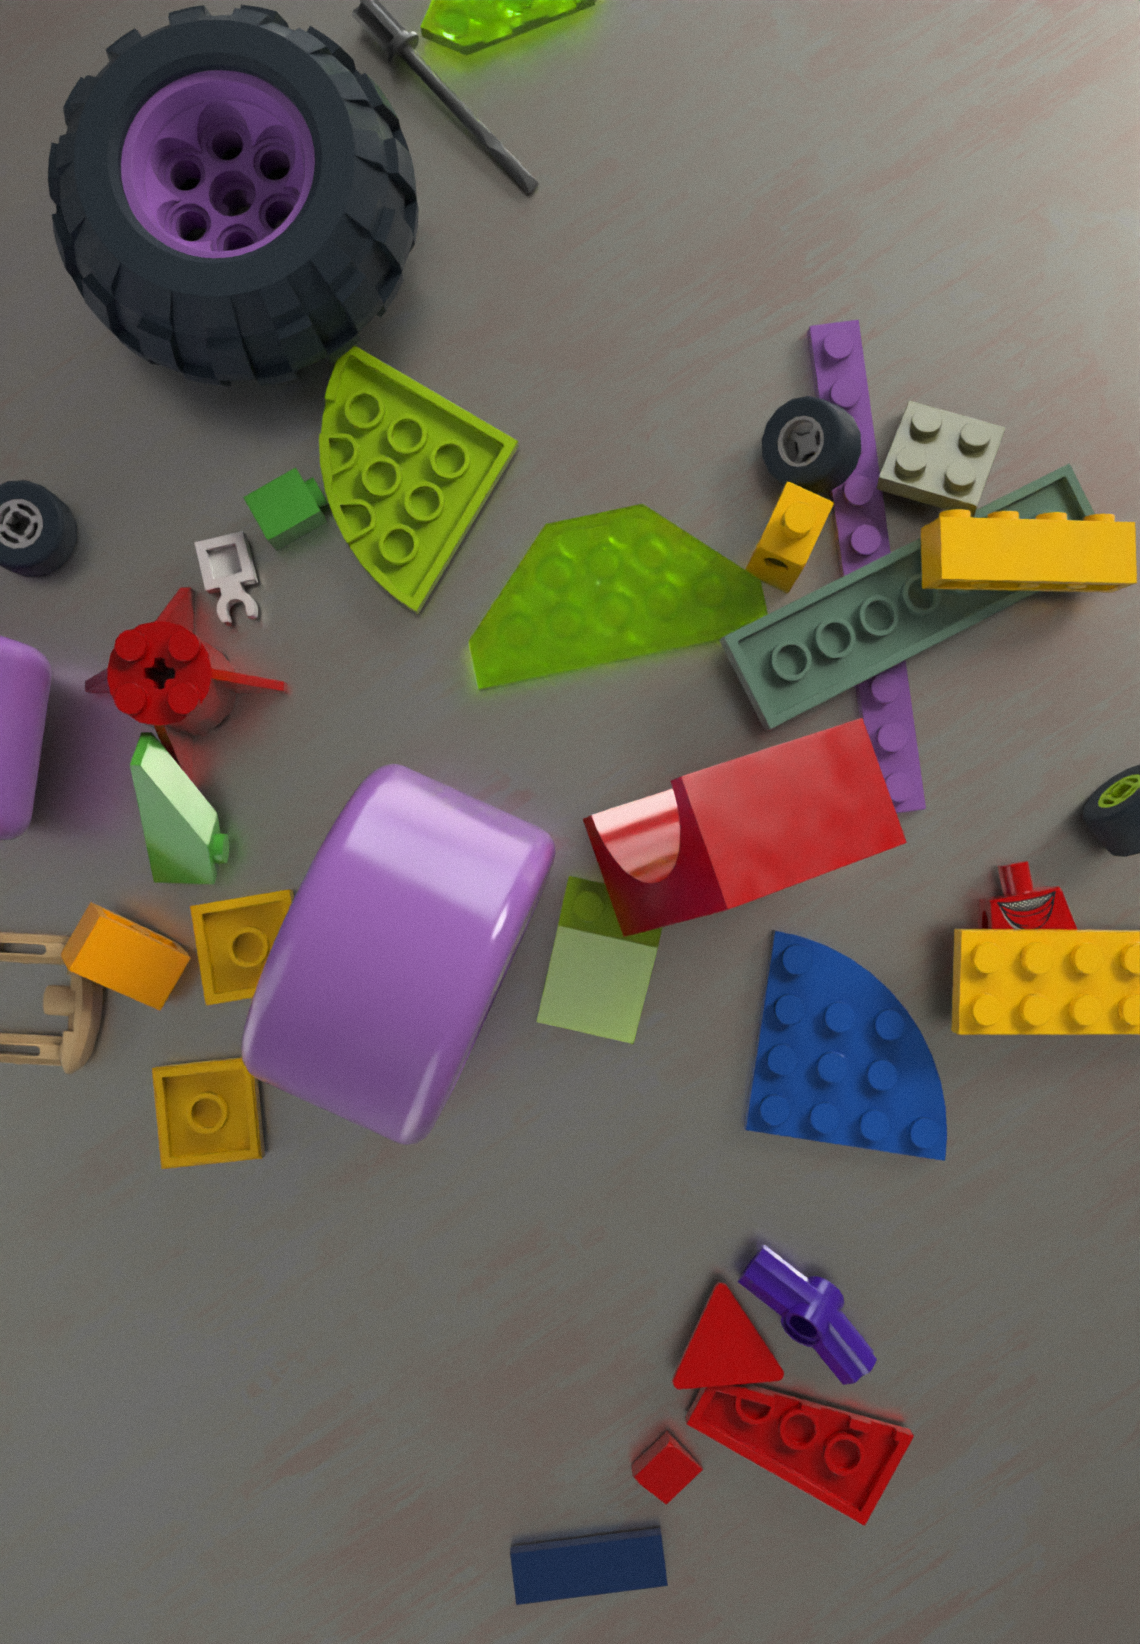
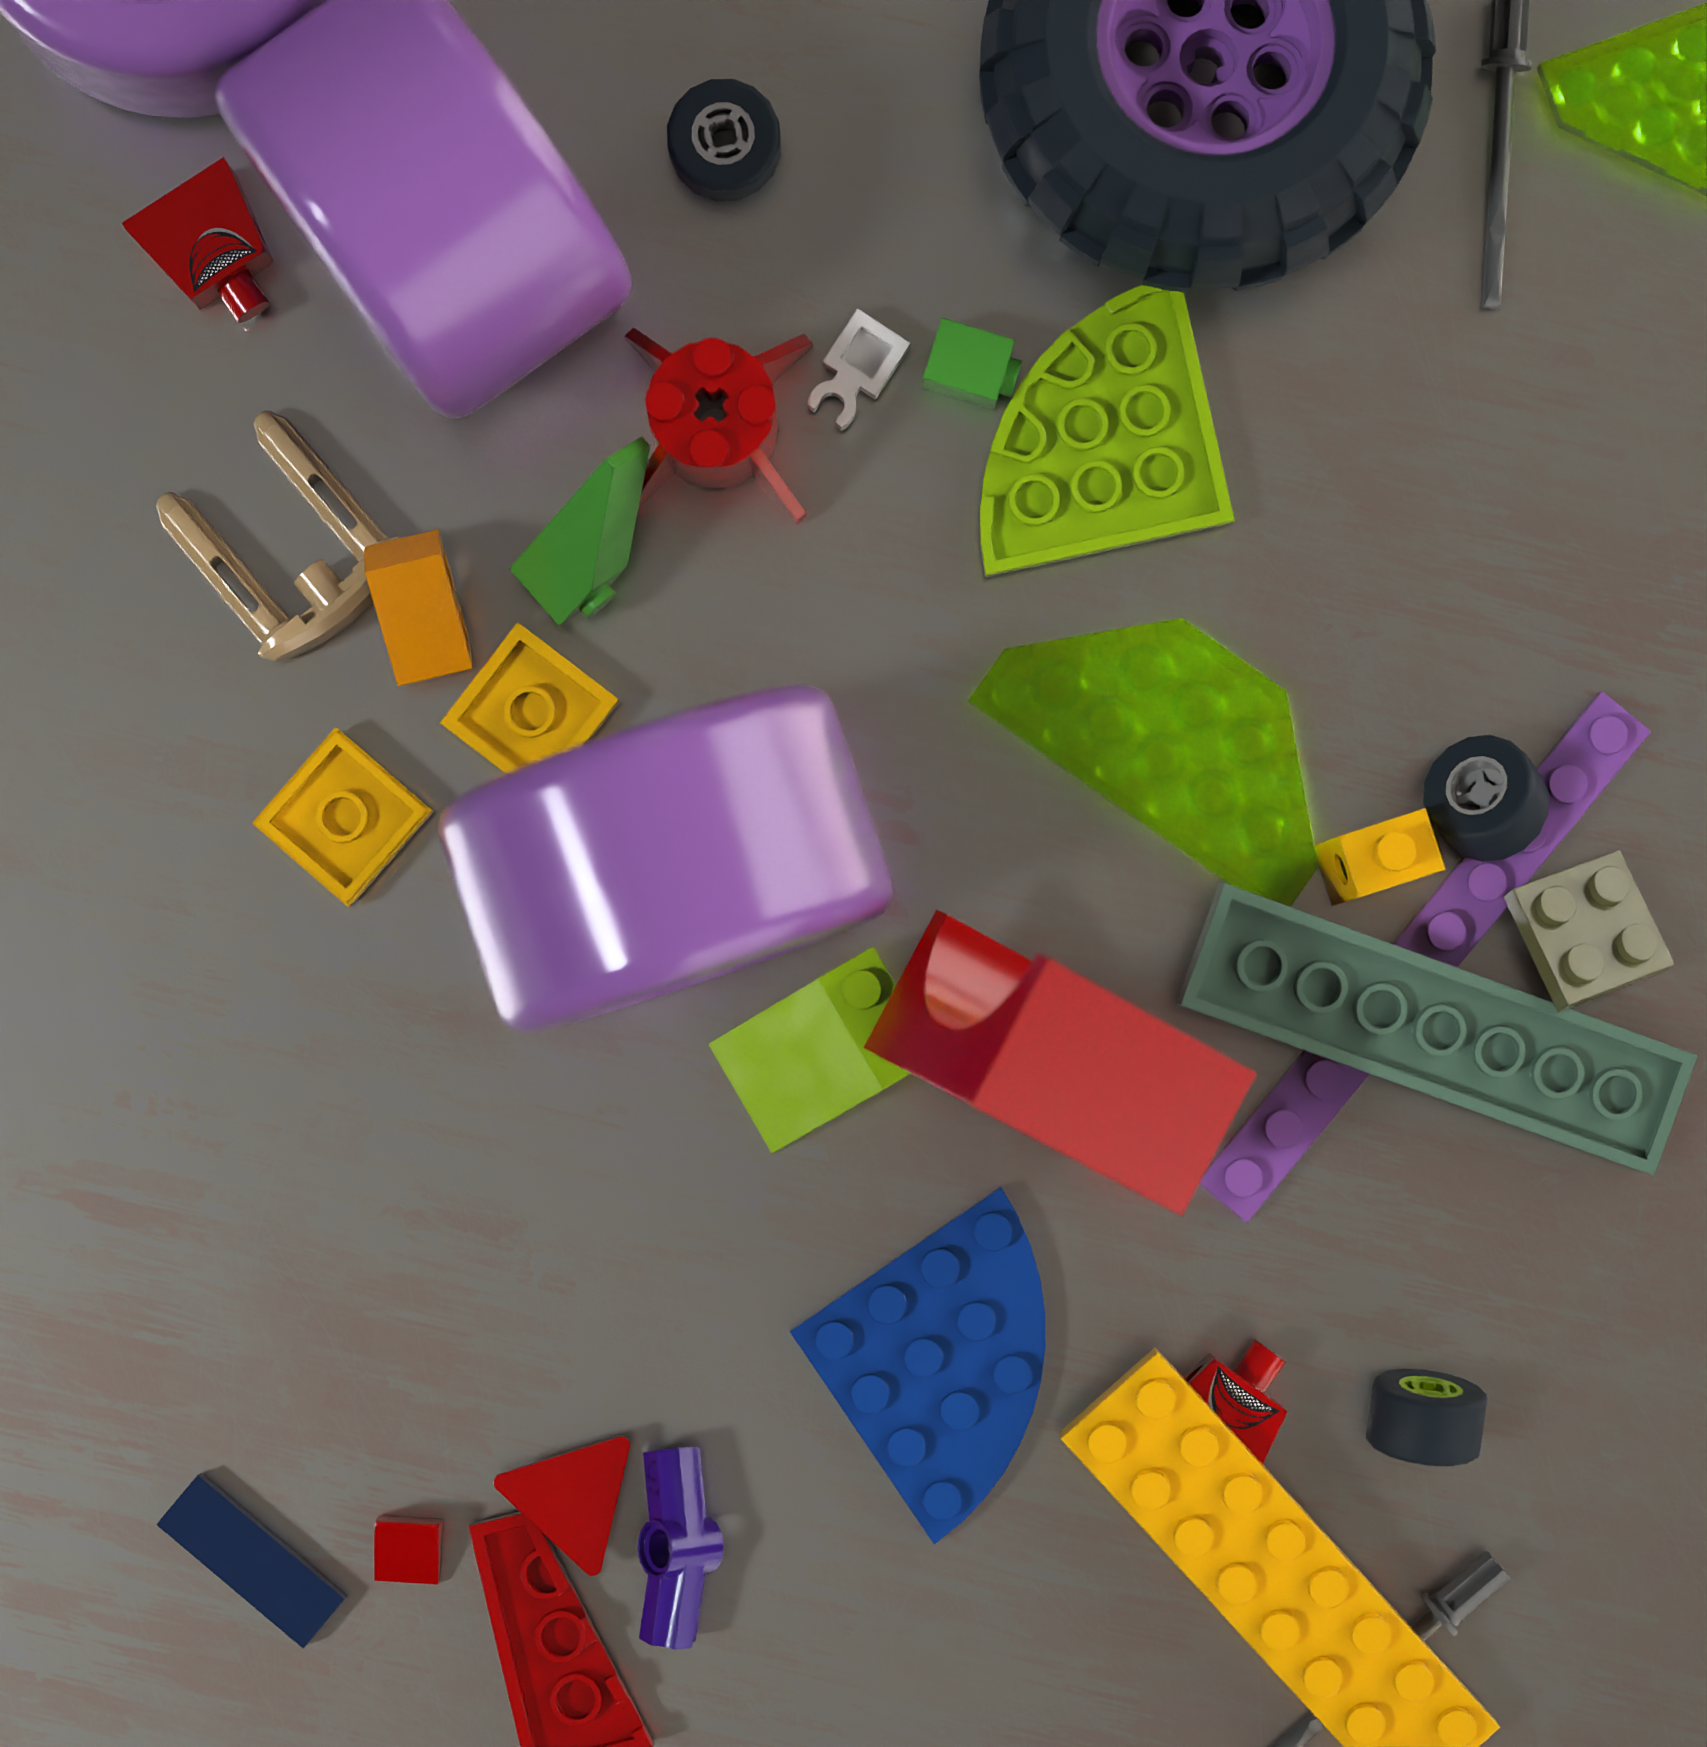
camera: 45 degrees right, 0 degrees up
yellow brick [921,509,1137,593] -> none

